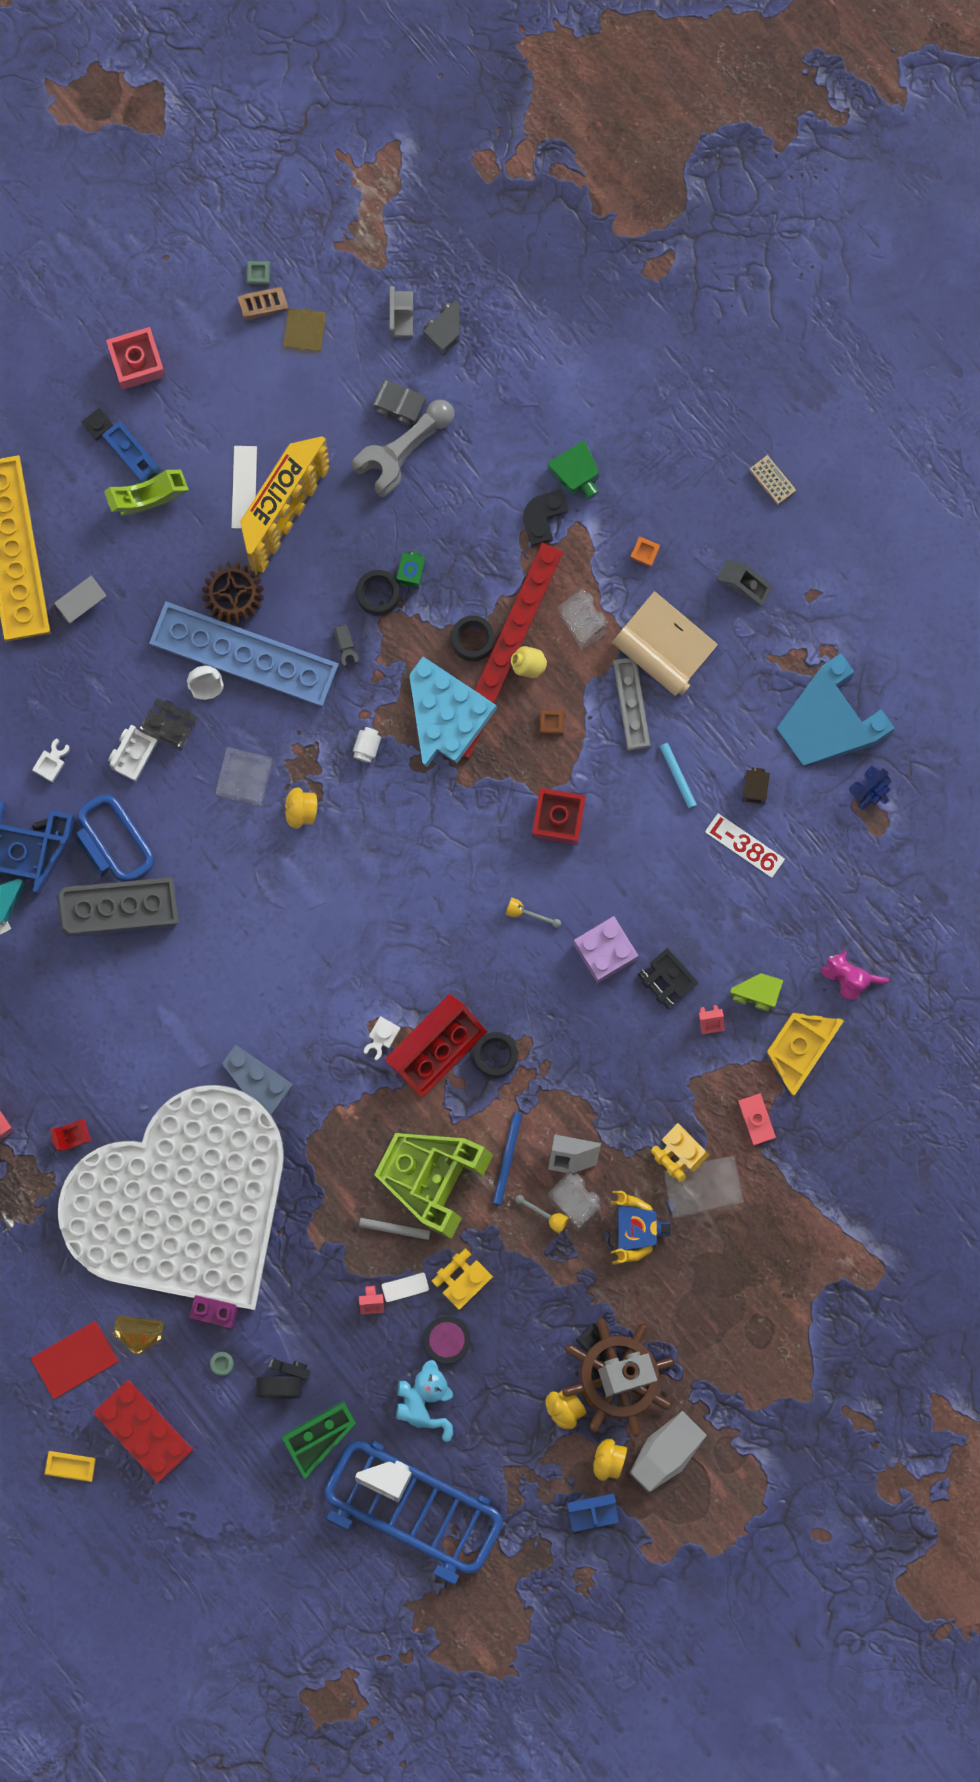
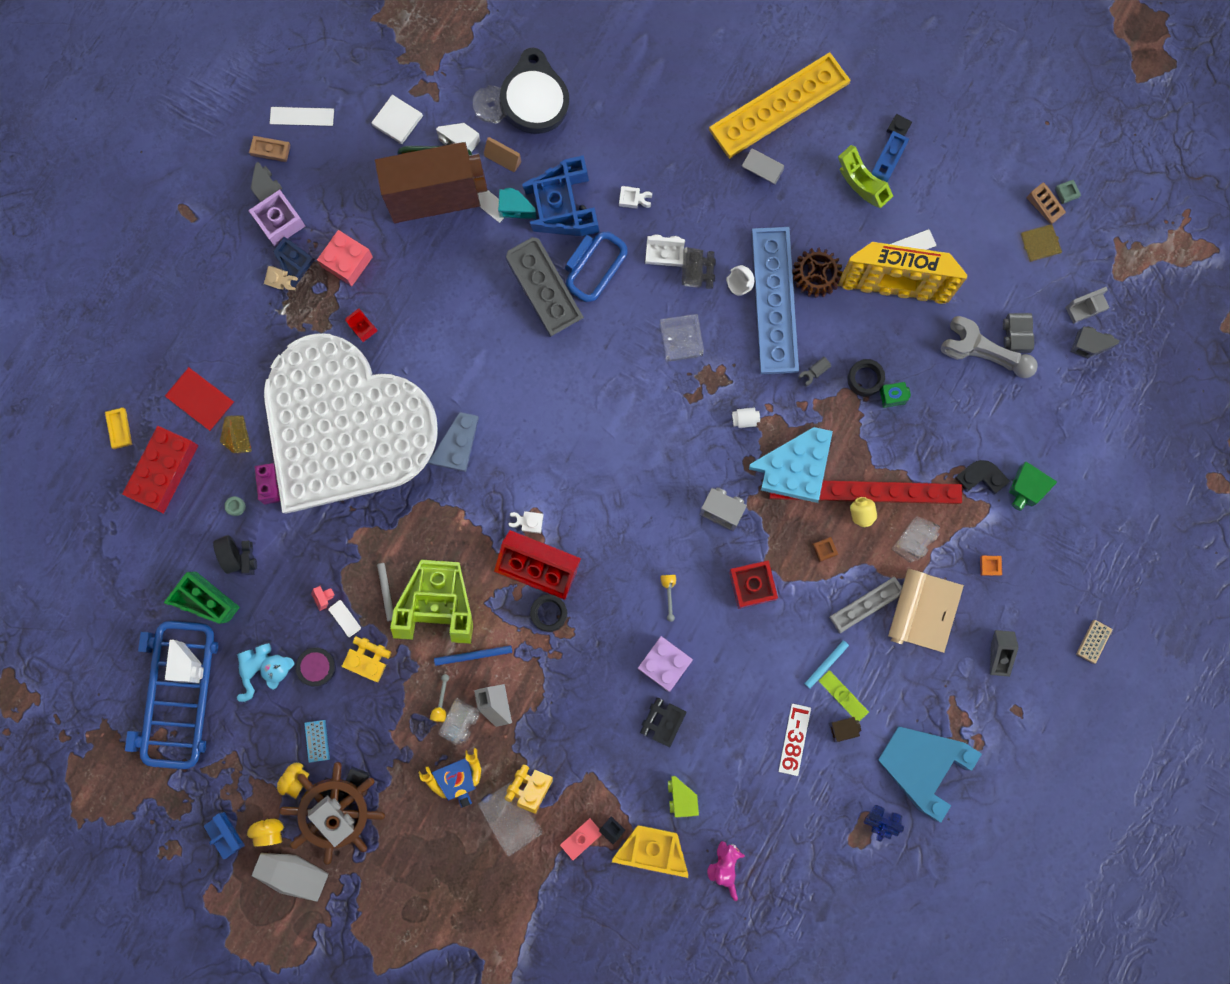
camera: 70 degrees right, 0 degrees up
coral brick [106,327,165,390] -> none
yellow piece [285,787,317,829] -> none
black tyre [451,615,495,661] -> none
coral tile [699,1005,725,1034] -> none
none -> tile [305,720,330,763]
none -> black plate [599,816,625,844]
none -> light grey brick [699,488,747,532]
none -> lime piece [819,670,869,721]

